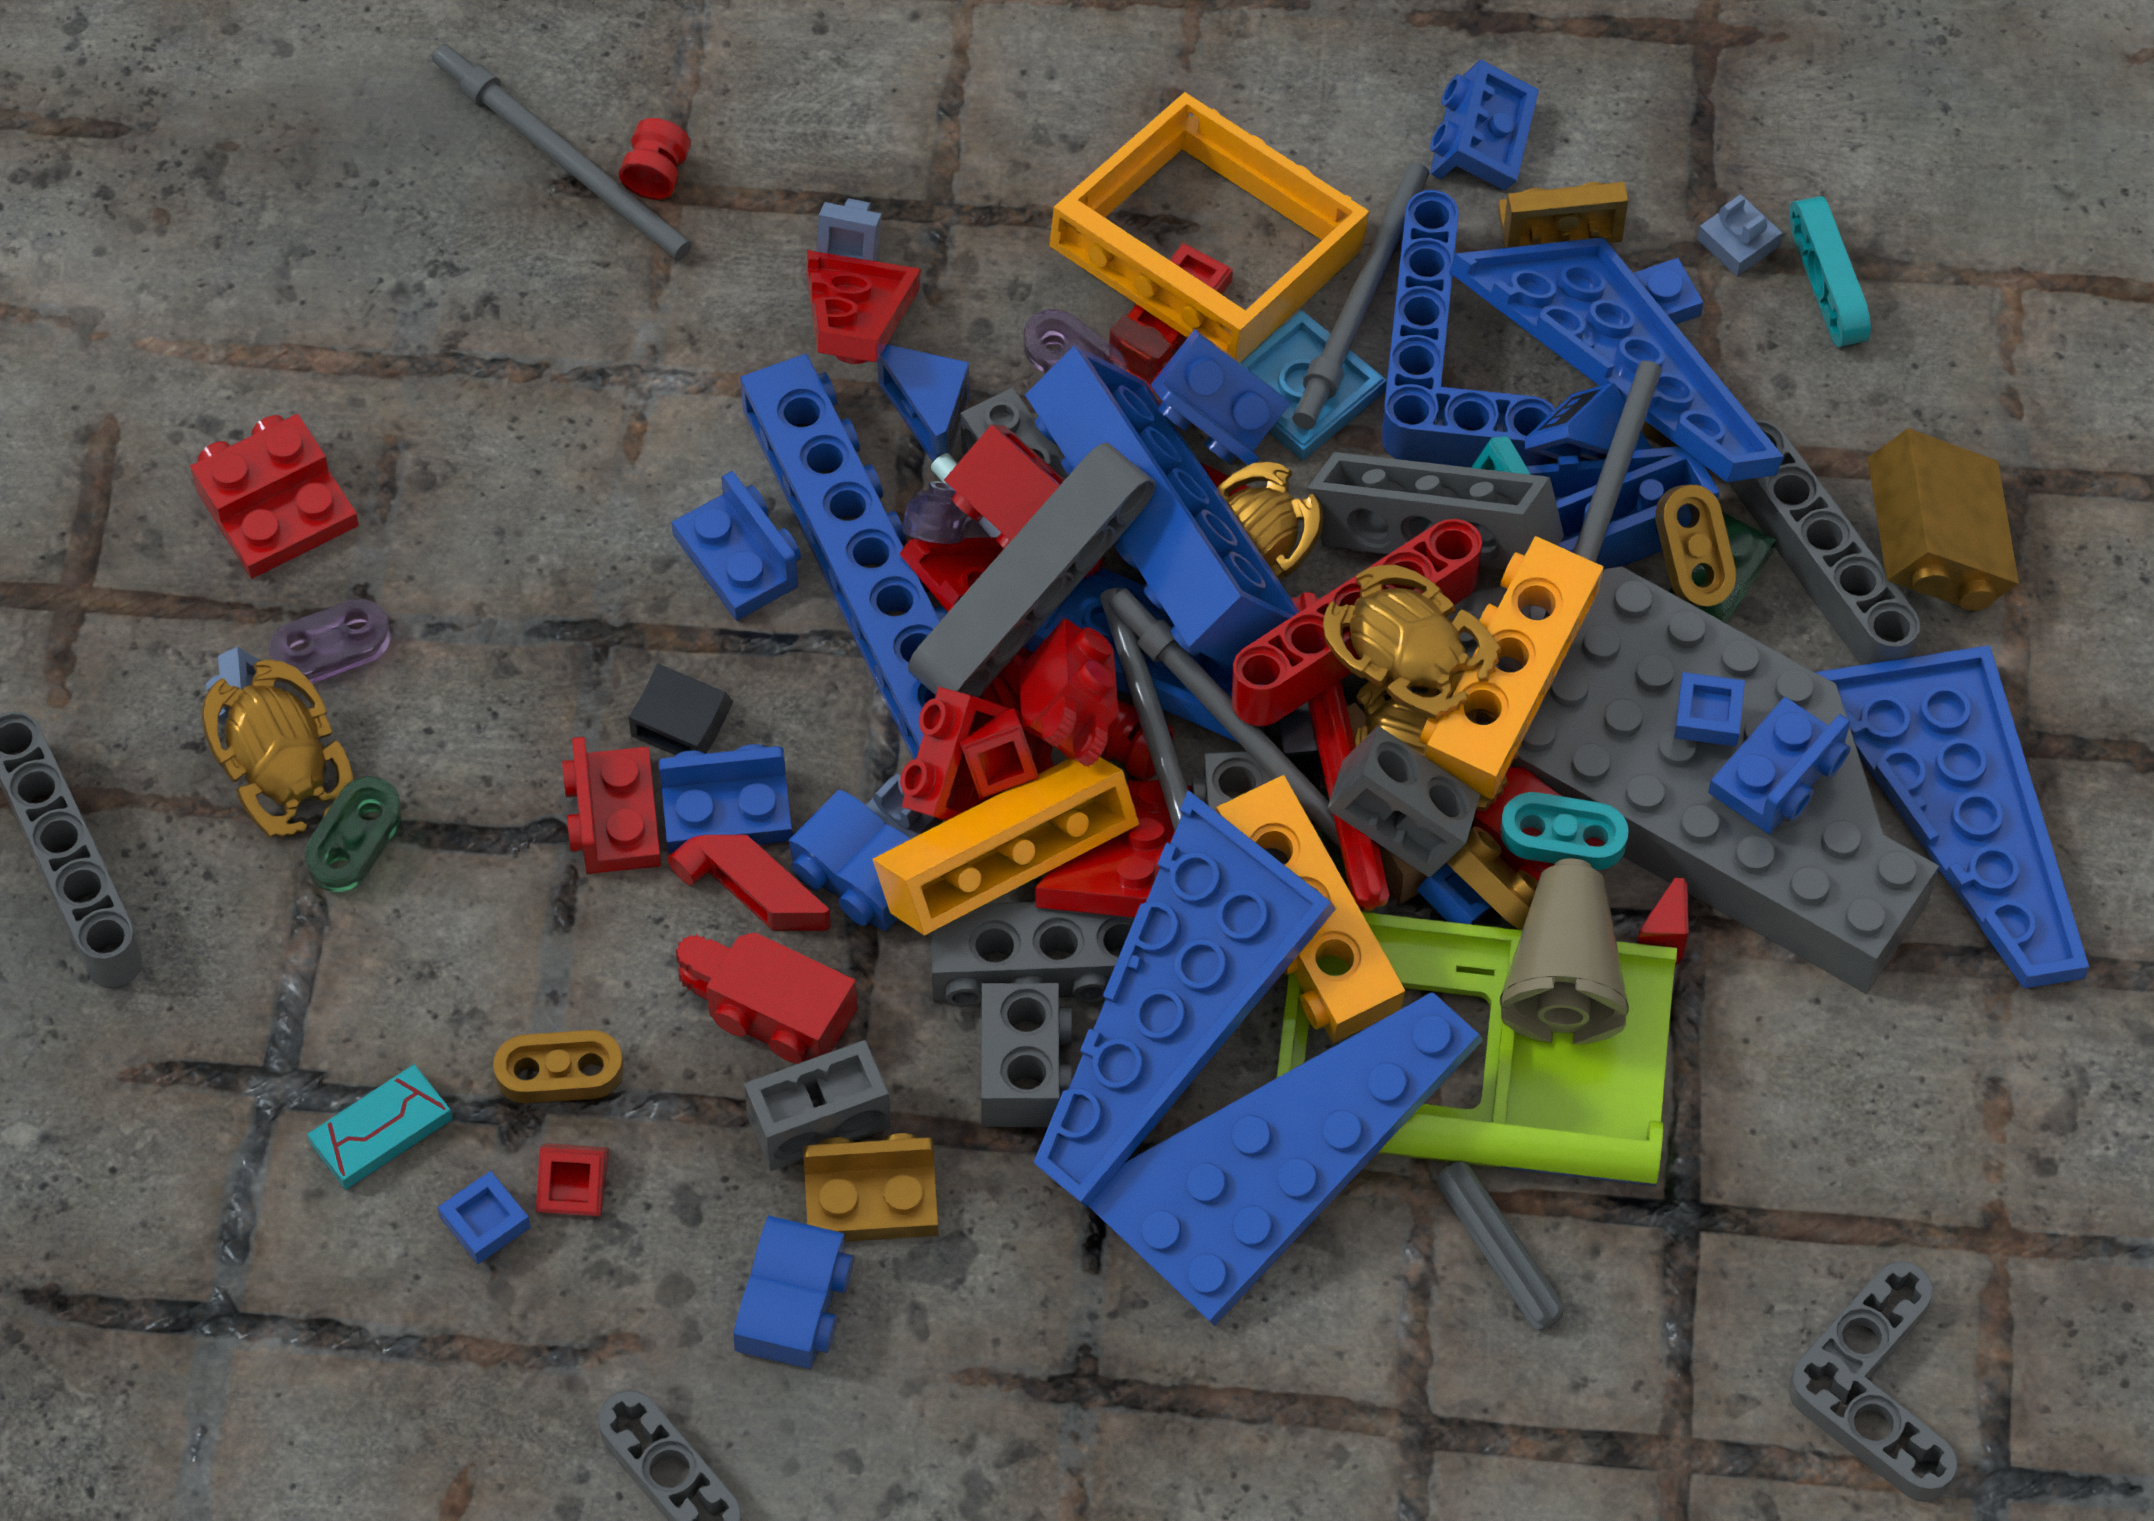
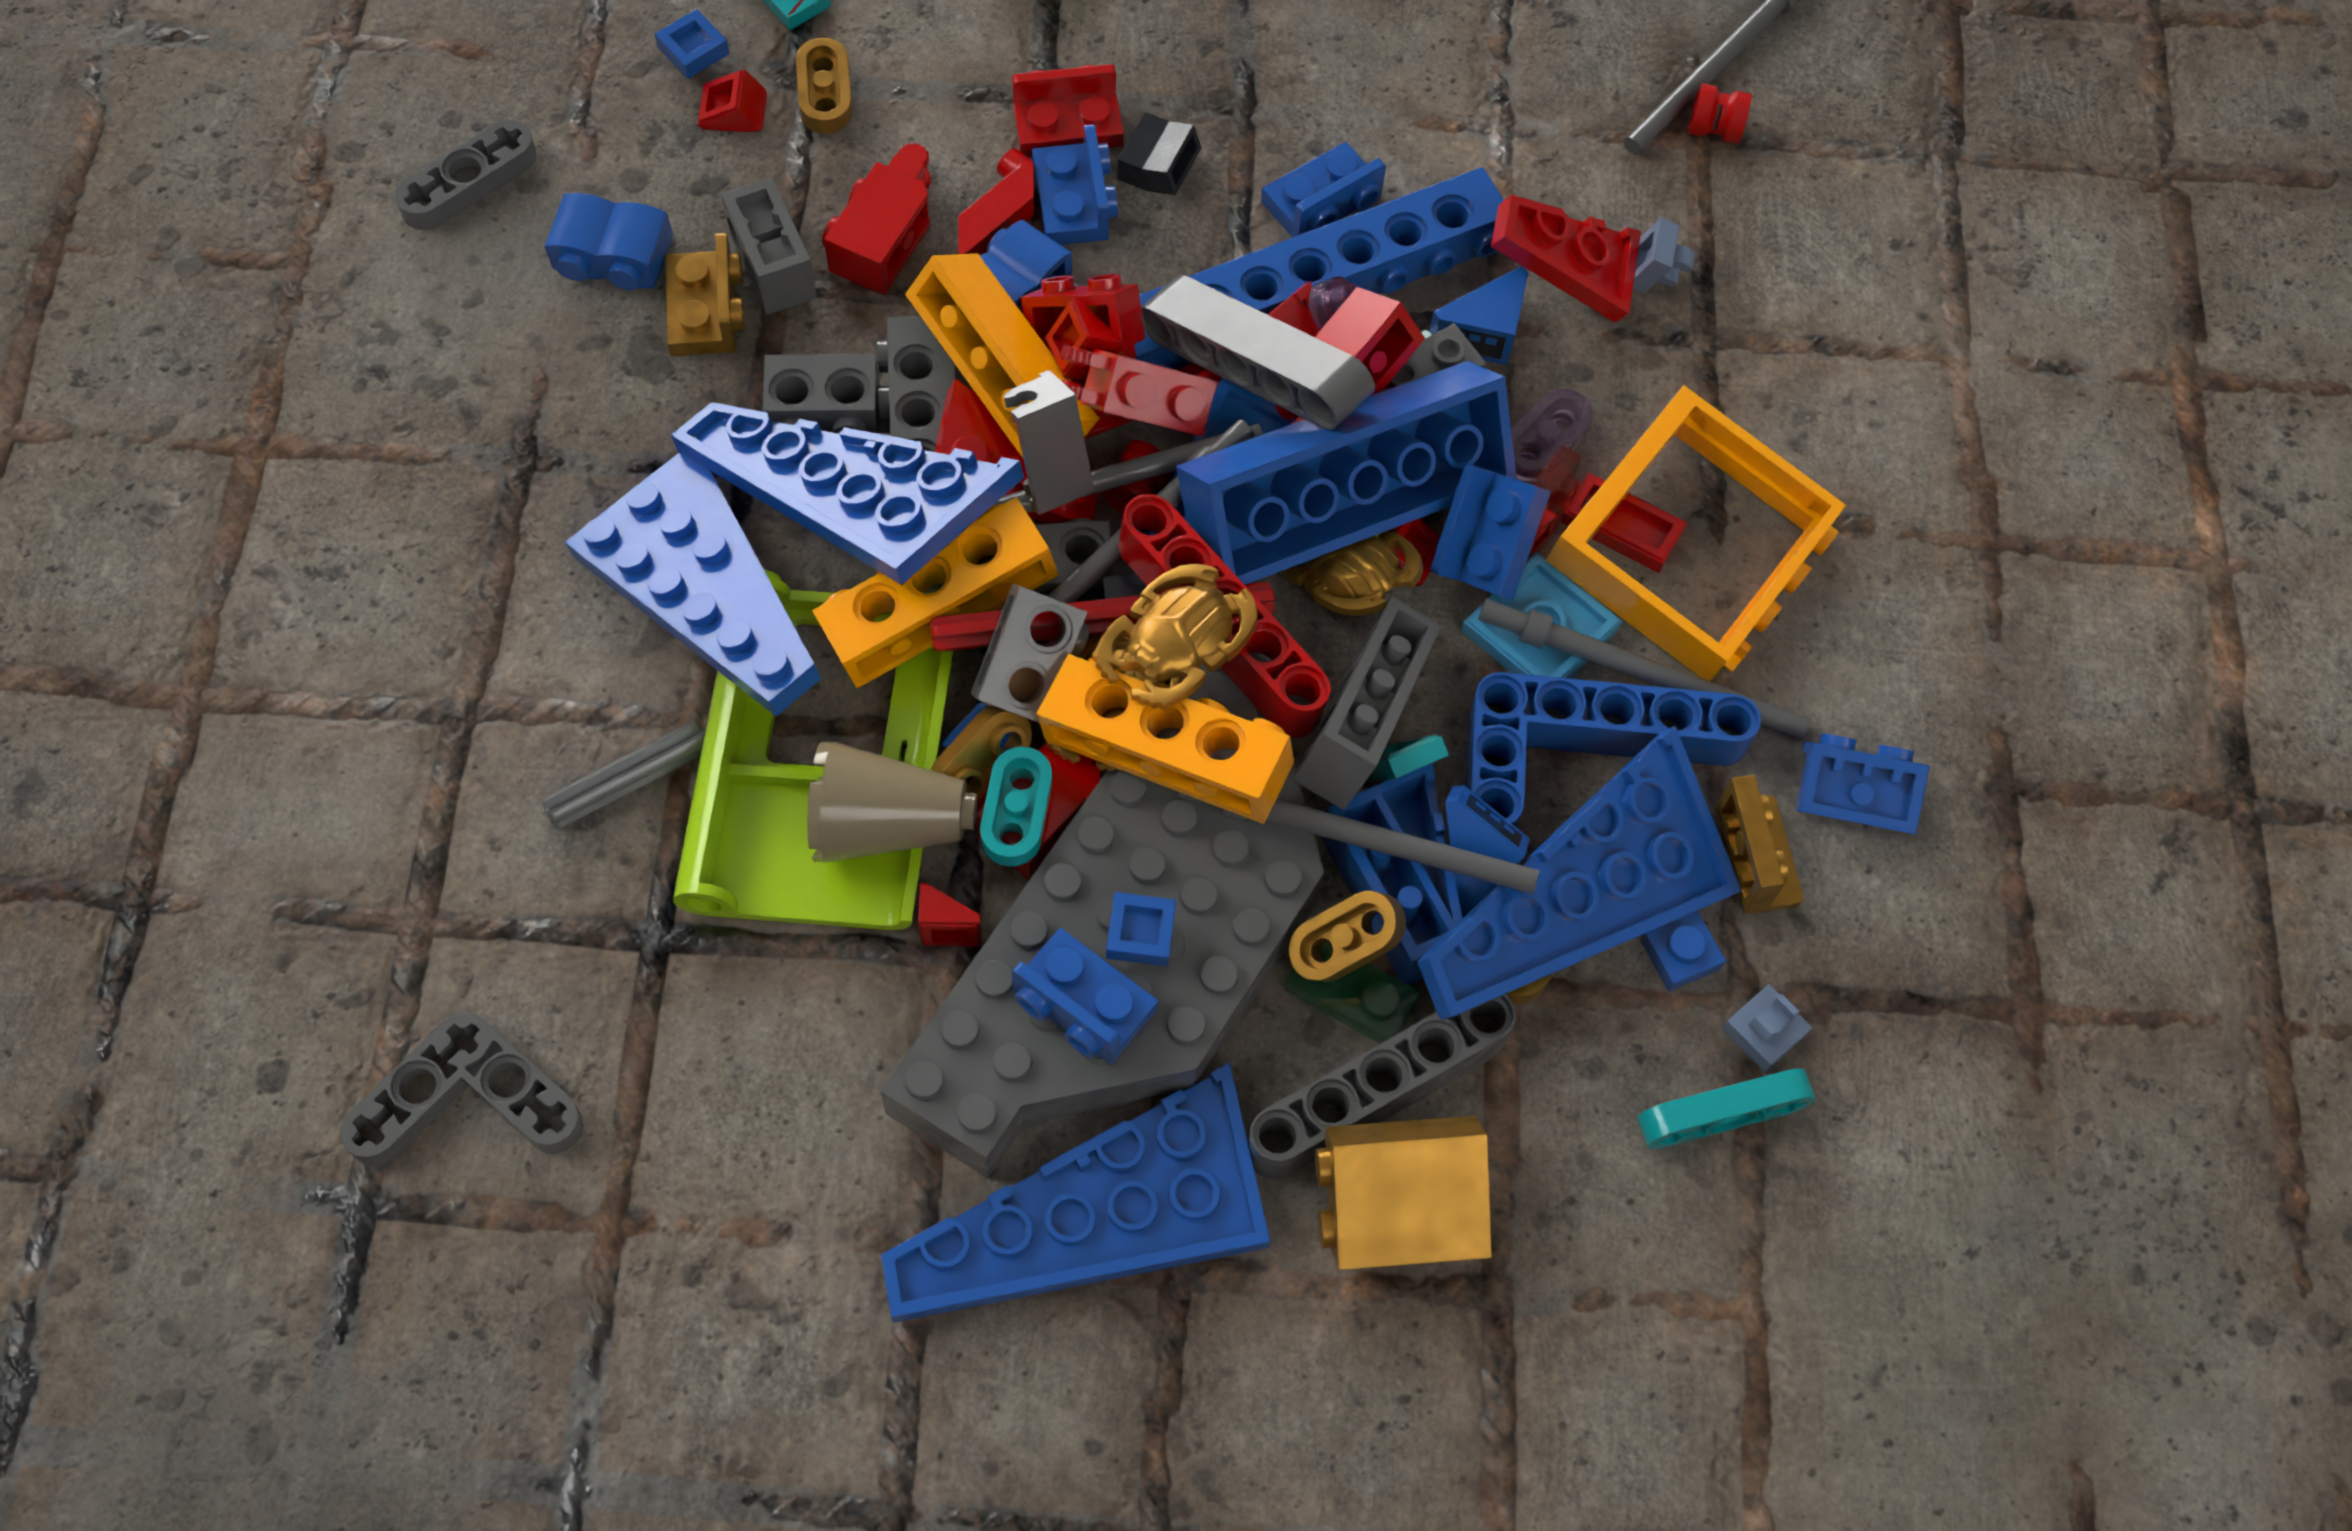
camera: 85 degrees right, 5 degrees up
none -> dark grey hinge [1004,370,1094,515]

